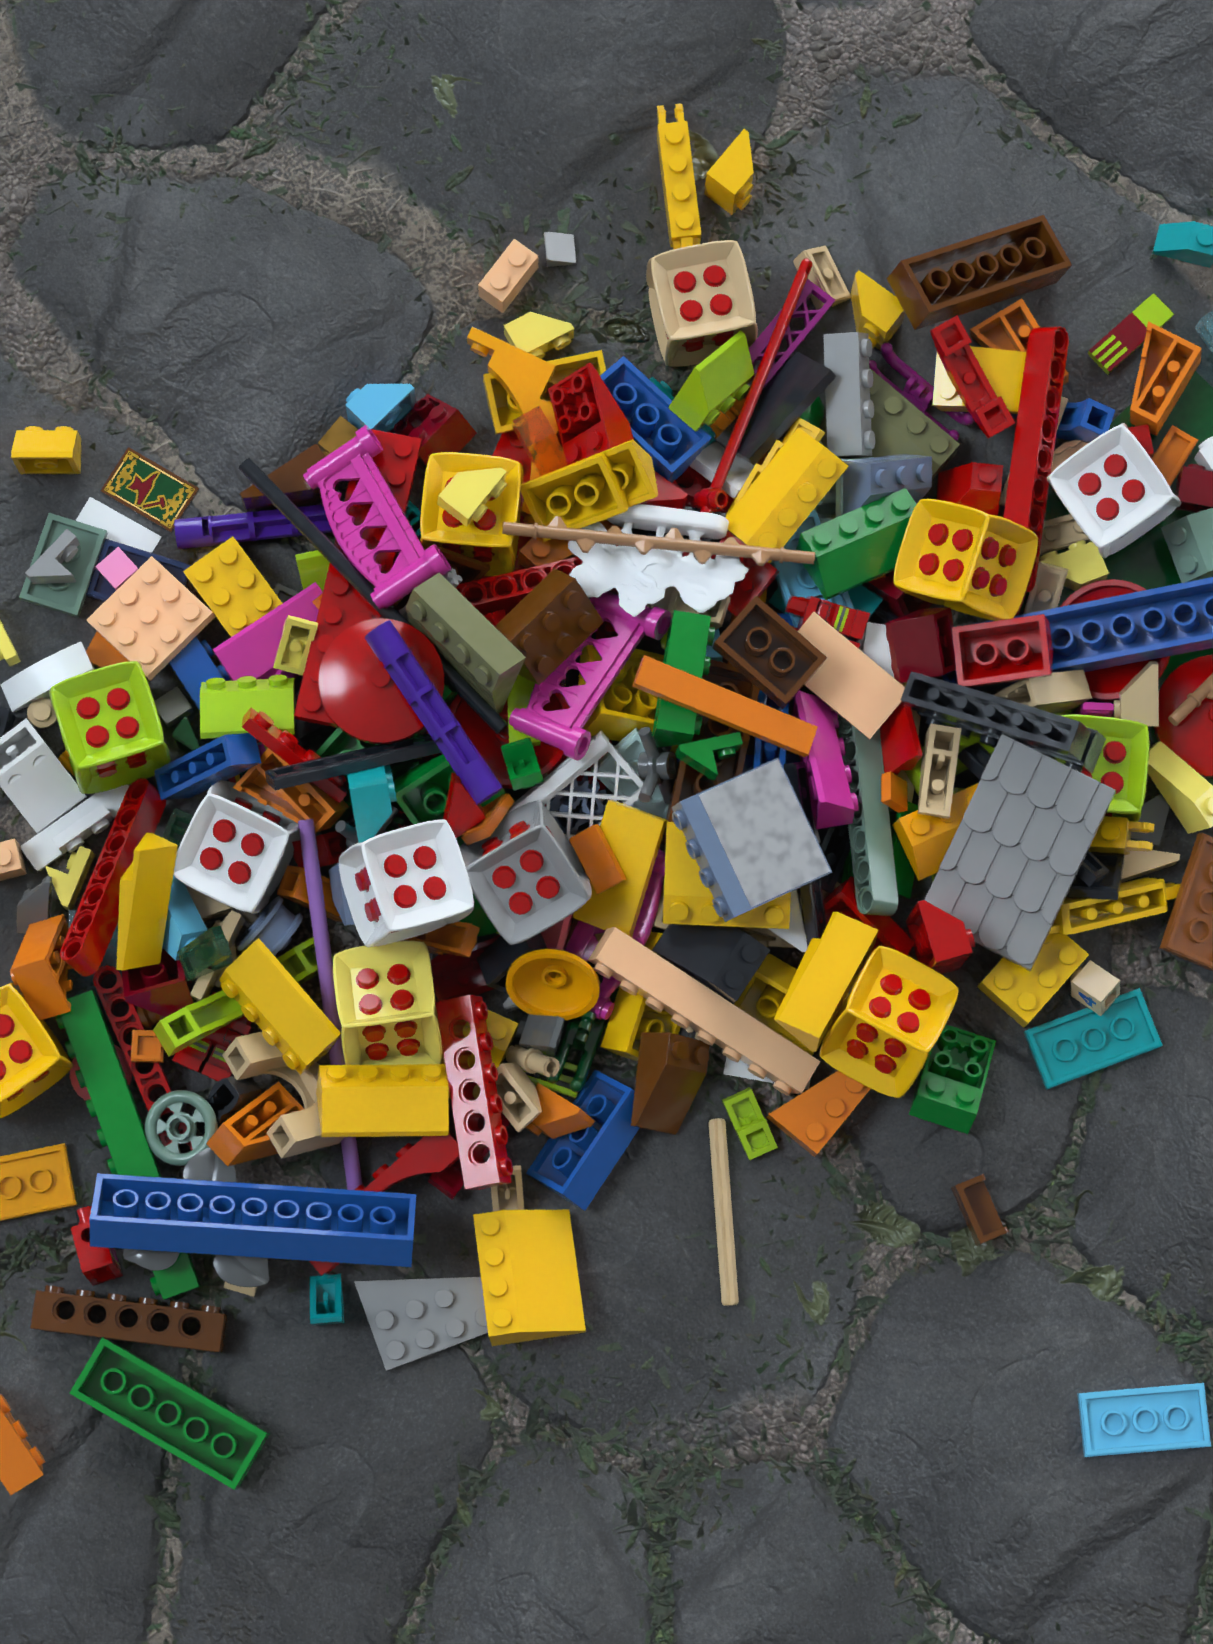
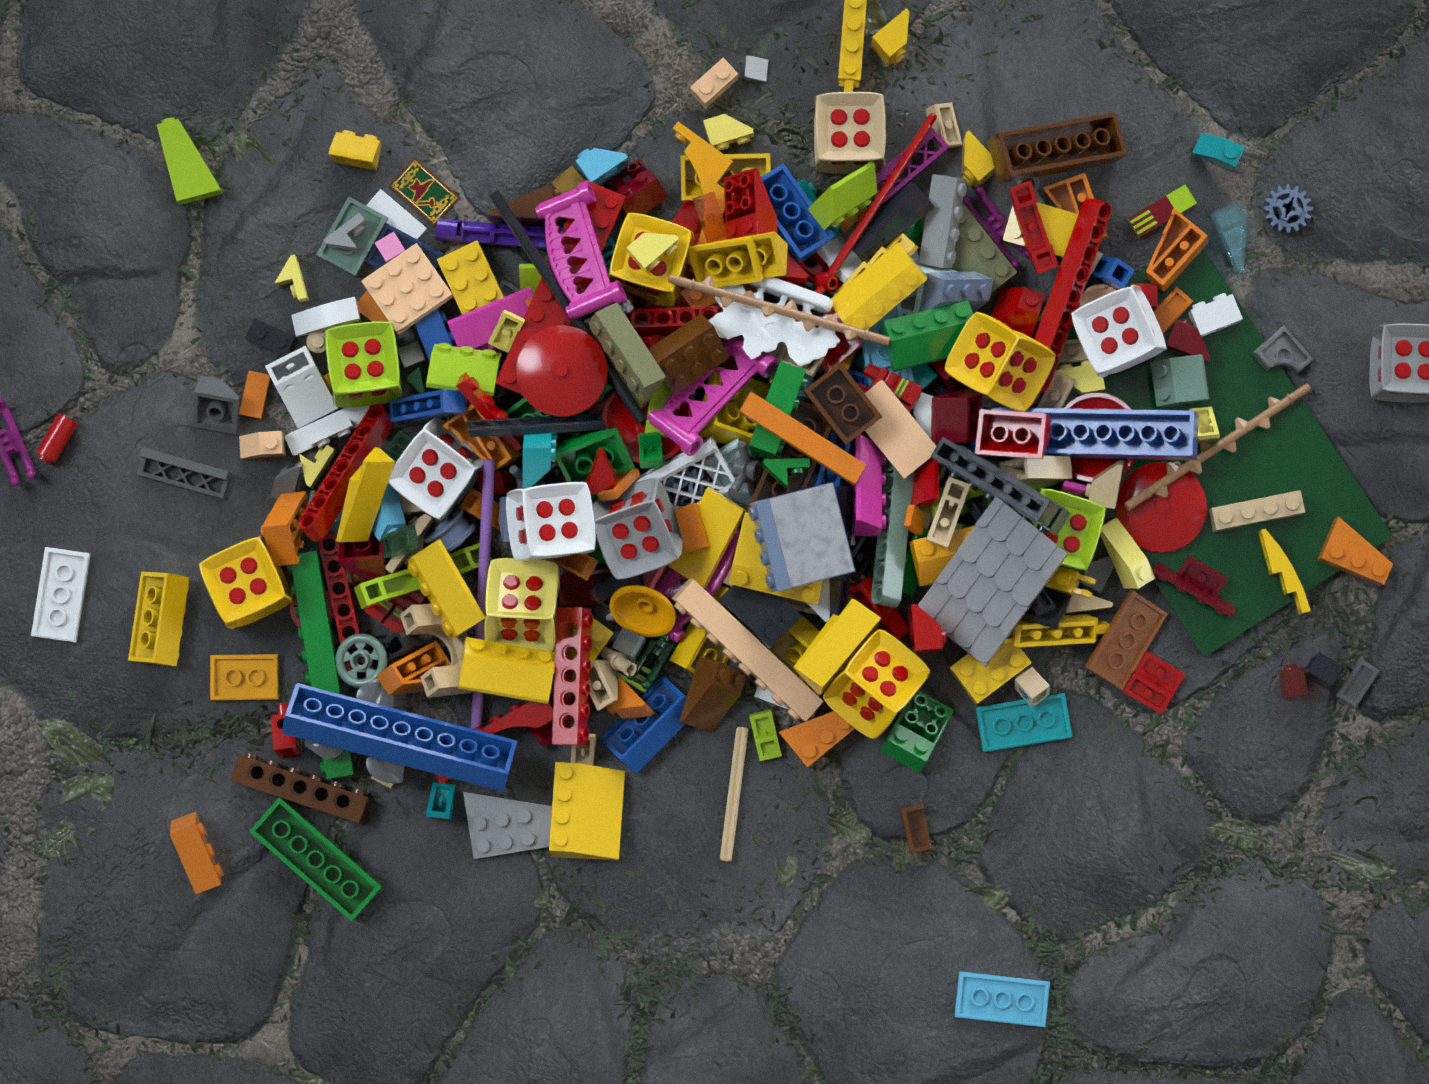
camera: 20 degrees right, 5 degrees up
orange tile [131,1030,164,1063] -> none
dark purple piece [365,620,503,805] -> none

